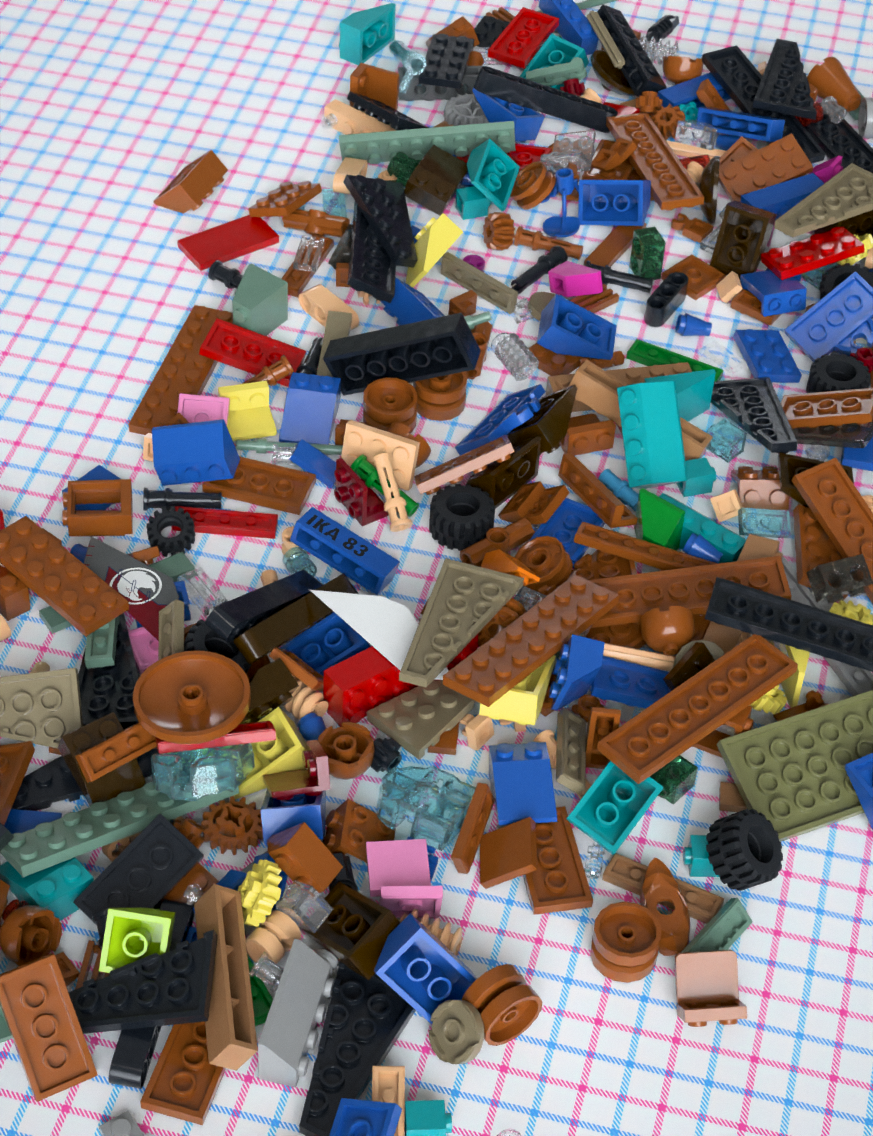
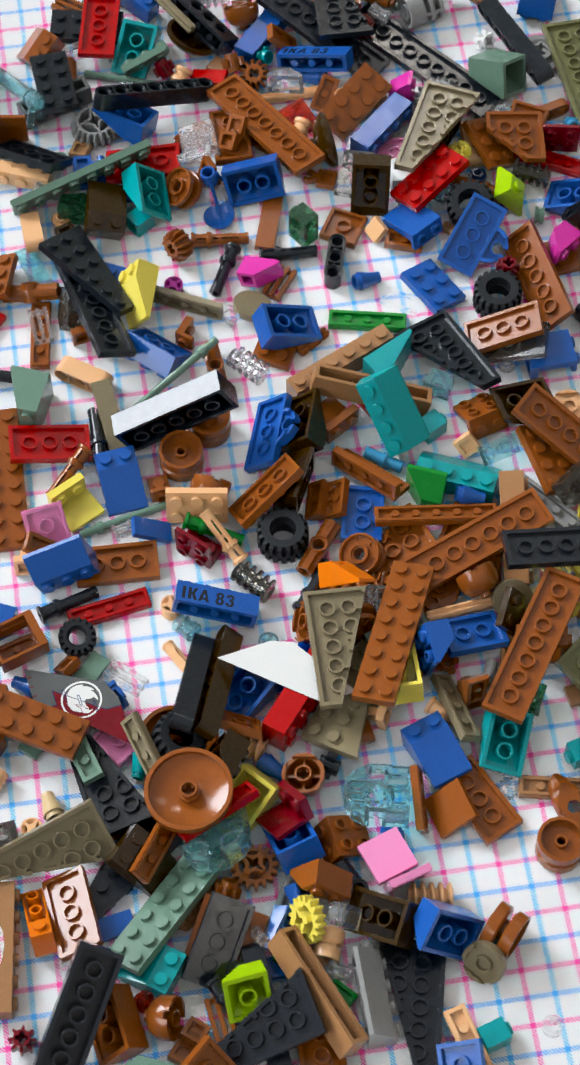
camera: 20 degrees left, 15 degrees up
none -> clear smoke piece [230,561,277,603]

